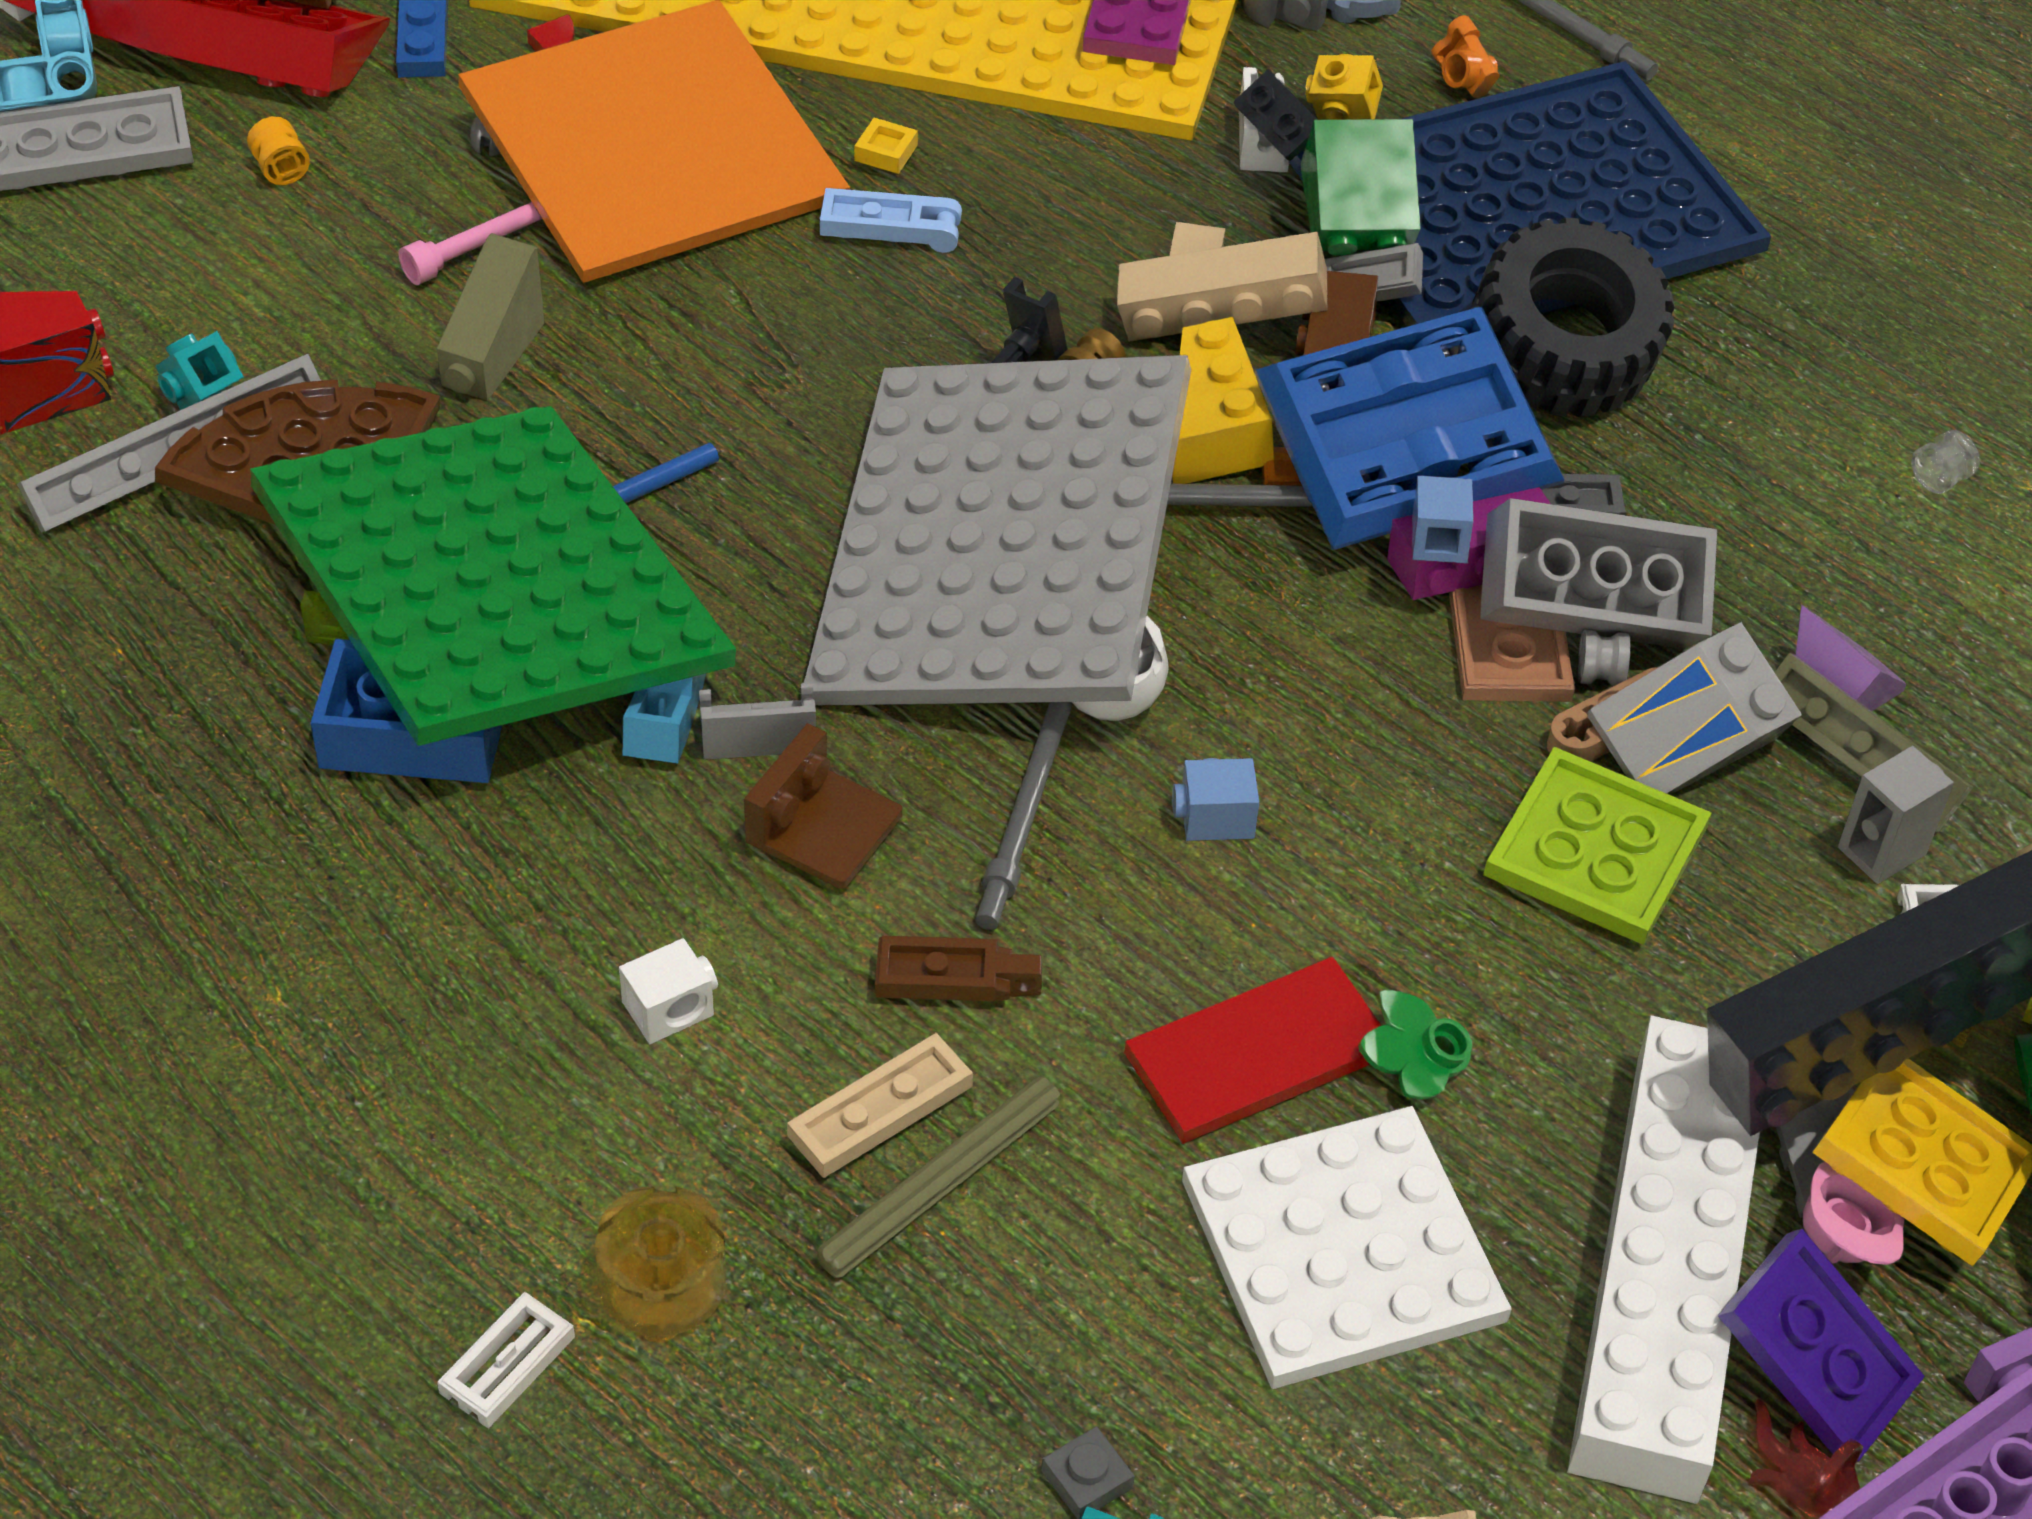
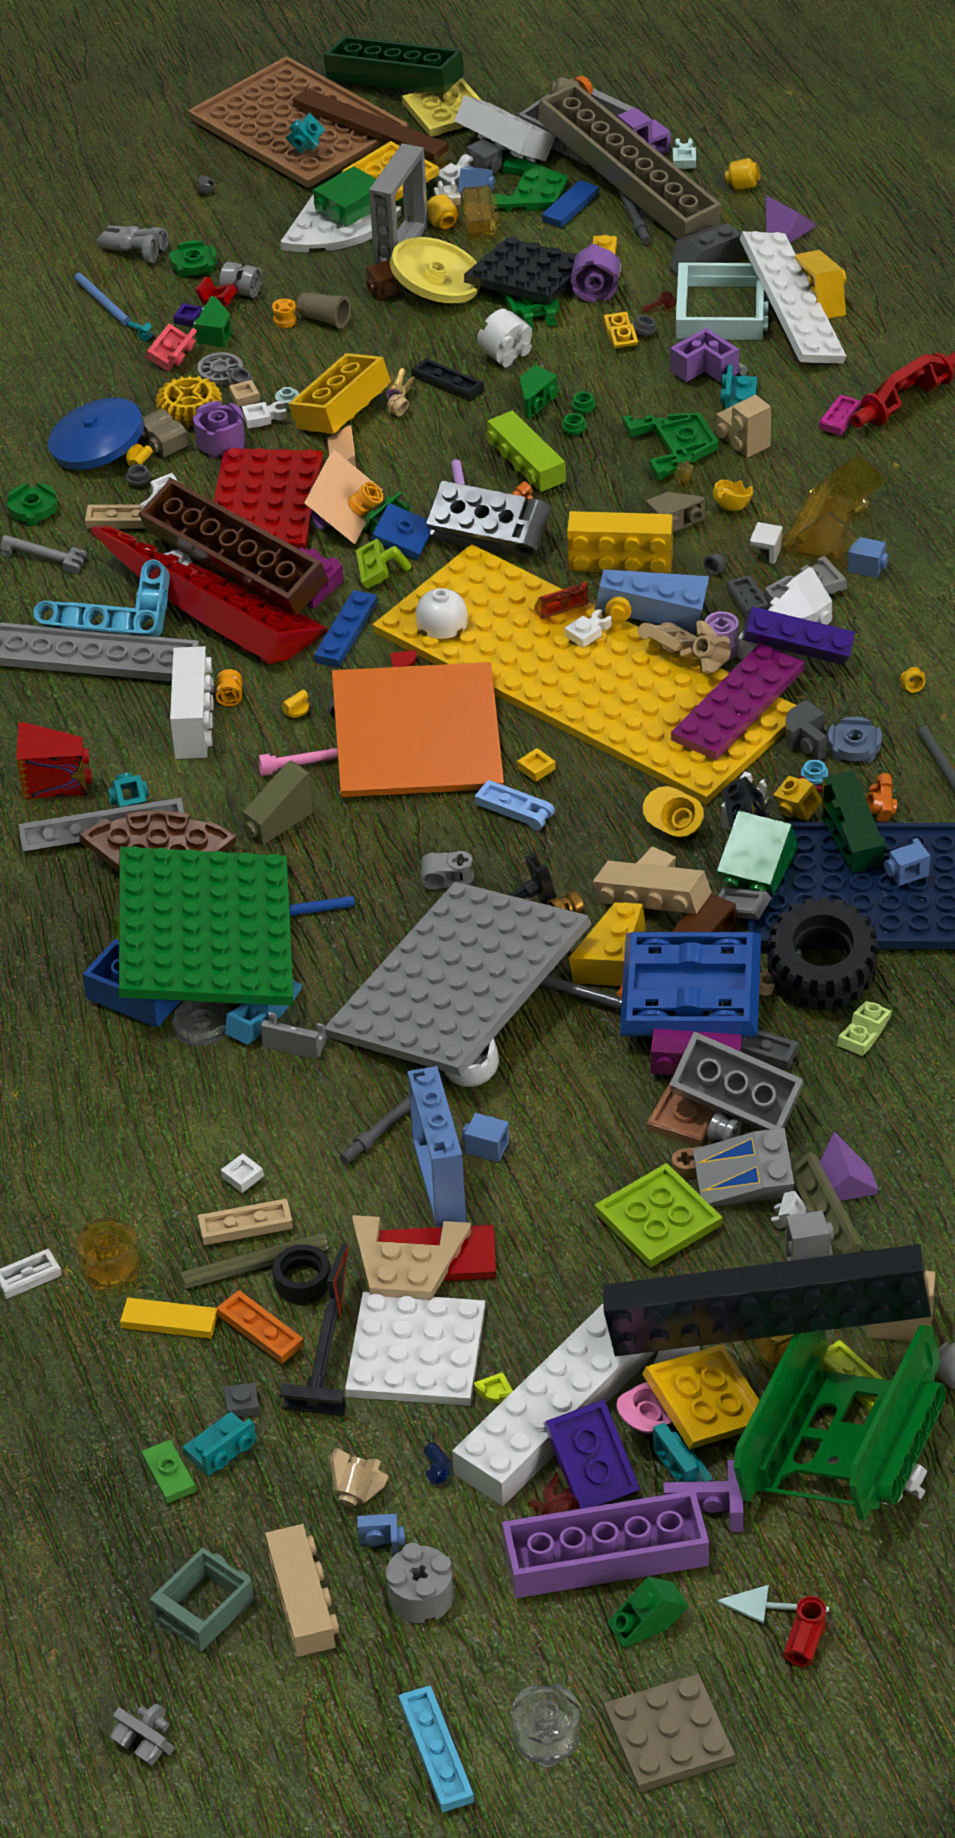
camera: 30 degrees right, 5 degrees down
white brick [619,938,718,1044] -> none
reddish brown bracket [744,723,903,889] -> none
reddish brown hinge [875,935,1042,1001] -> none
green plate [1358,990,1472,1099] -> none
medium blue brick [1412,476,1473,563] -> none
none -> yellow tile [120,1298,218,1339]
none -> white brick [170,646,214,759]
none -> clear tile [172,1001,229,1046]
none -> orange plate [217,1290,304,1364]
none -> white plate [221,1153,264,1193]
none -> black tyre [272,1245,331,1303]
none -> black piece [279,1244,348,1417]
none -> yellow plate [282,689,309,718]
none -> tan wing [352,1215,471,1300]
none -> medium blue window [408,1066,466,1227]
none -> light grey piece [421,851,475,890]
none -> clear blue arm [423,1442,452,1485]
none -> neon yellow tile [474,1372,513,1404]
none -> yellow piece [643,786,704,837]
none -> teal bracket [653,1422,712,1482]
none -> white tile [771,1191,809,1229]
none -> medium azure plate [801,760,828,785]
none -> dark green wedge [821,770,887,873]
none -> yellowish green slope [837,1001,892,1056]
none -> medium blue brick [884,838,930,886]

